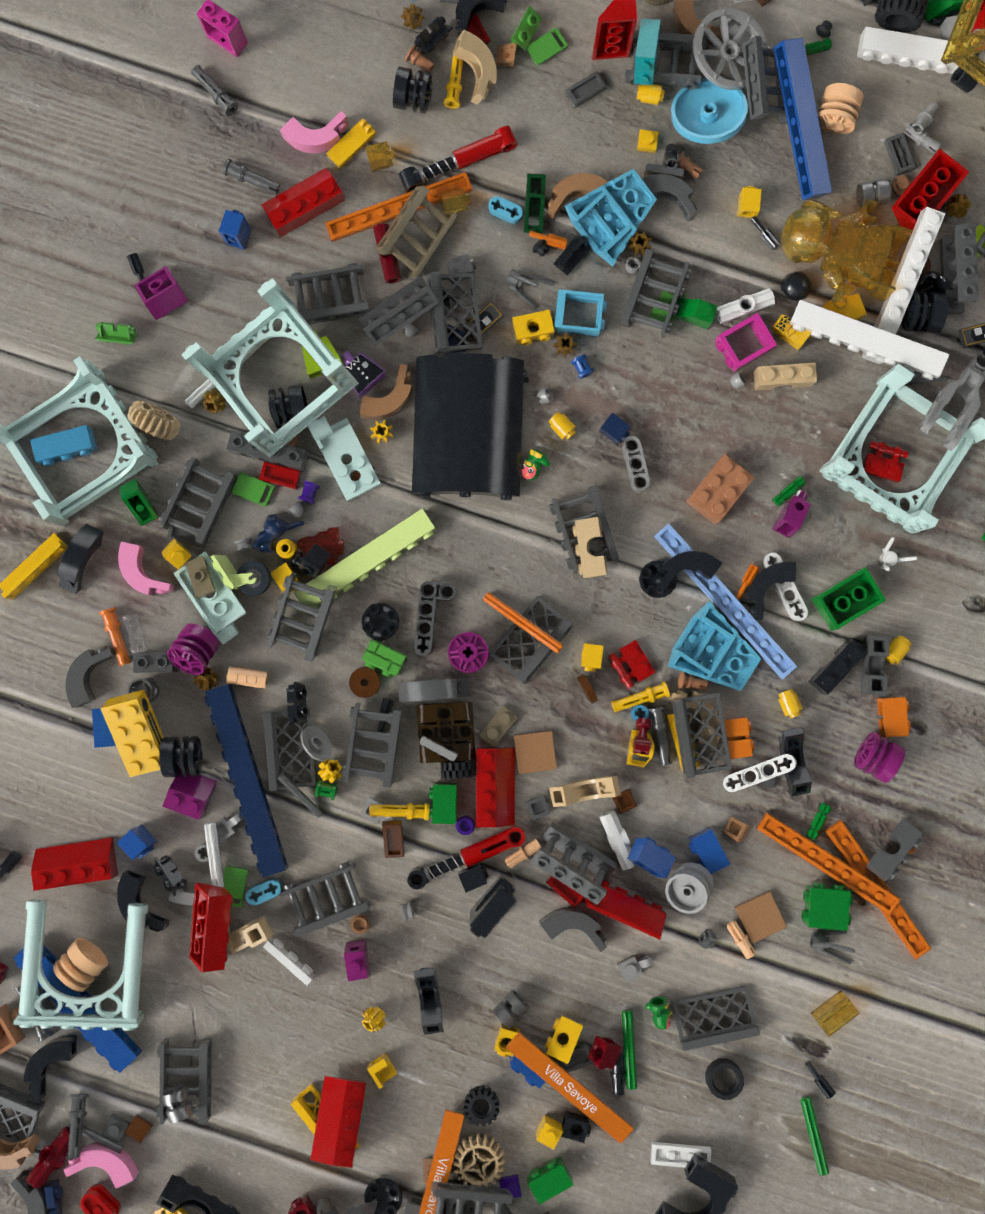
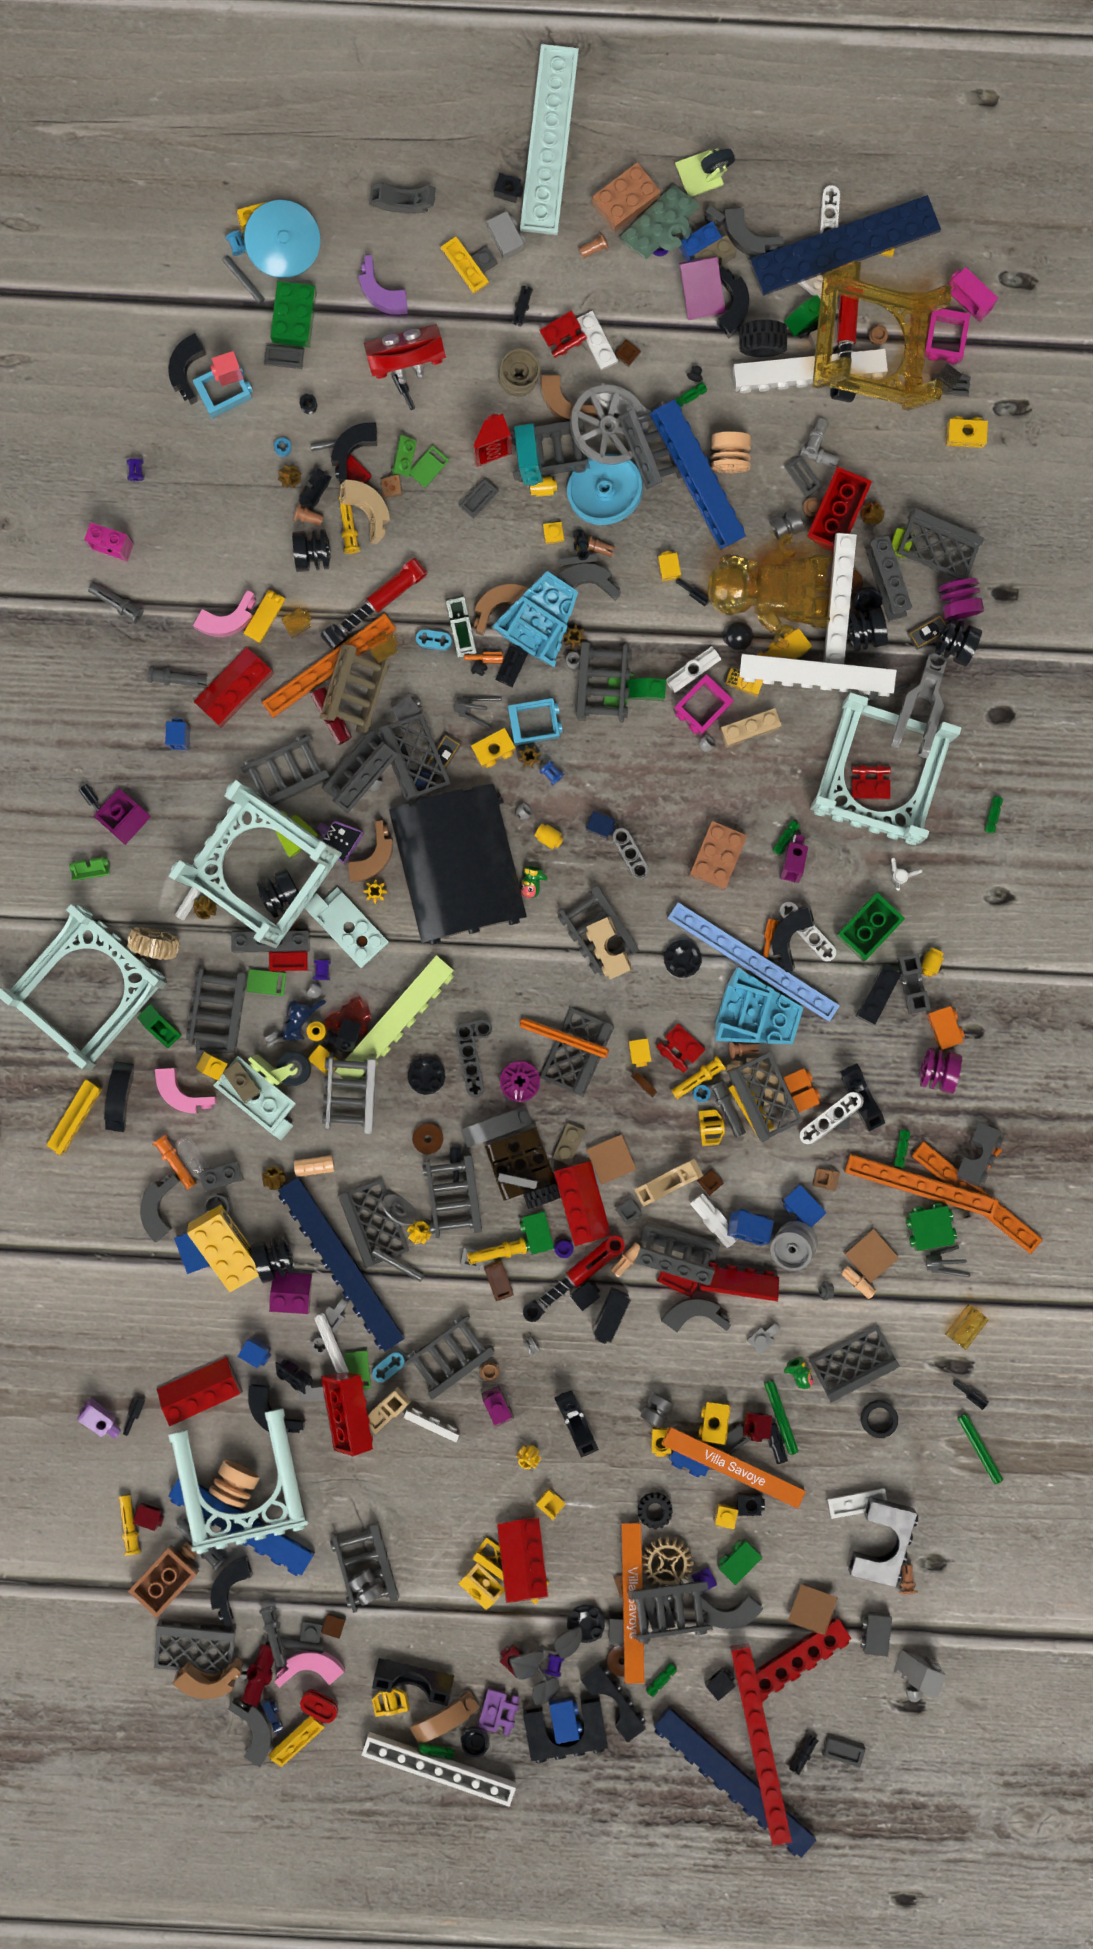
camera: 15 degrees left, 0 degrees up
dark azure brick [30,425,97,466] -> none
magenta wheel [167,623,220,675] -> none
black hinge [286,682,308,724] -> none
green bush [315,780,338,800] -> none
bright green brick [362,639,407,678] -> none
dark red leg [633,718,651,755] -> none
black arch [655,551,722,593] -> none
yellow brick [778,689,803,719] -> none
none -> yellow brick [458,1563,504,1610]

